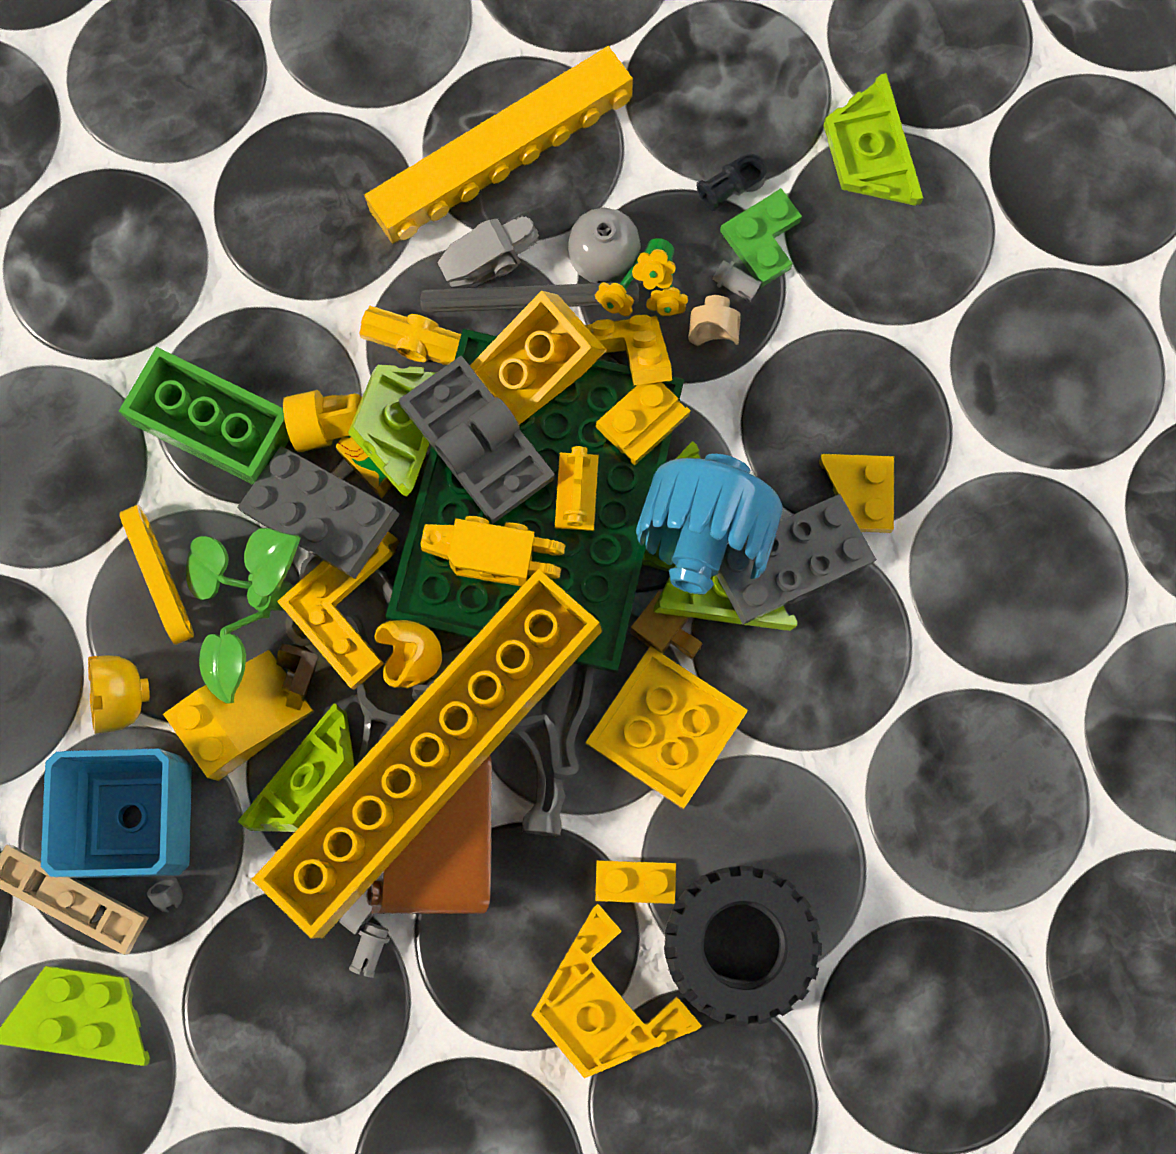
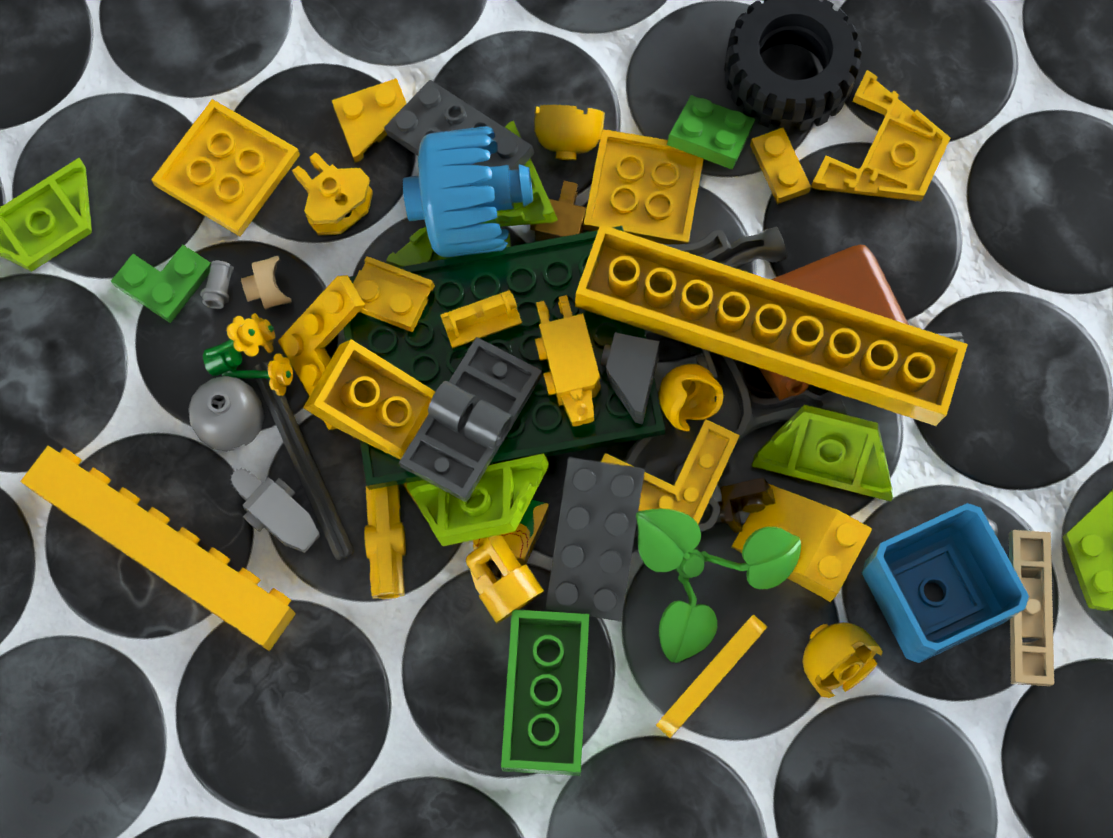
camera: 115 degrees left, 5 degrees down
black connector [696,154,767,211] -> none
none -> yellow plate [151,99,300,237]
none -> yellow hinge [292,152,373,235]
none -> yellow cylinder [534,105,605,161]
none -> dark grey slope [601,332,659,424]
none -> bright green plate [667,95,755,170]

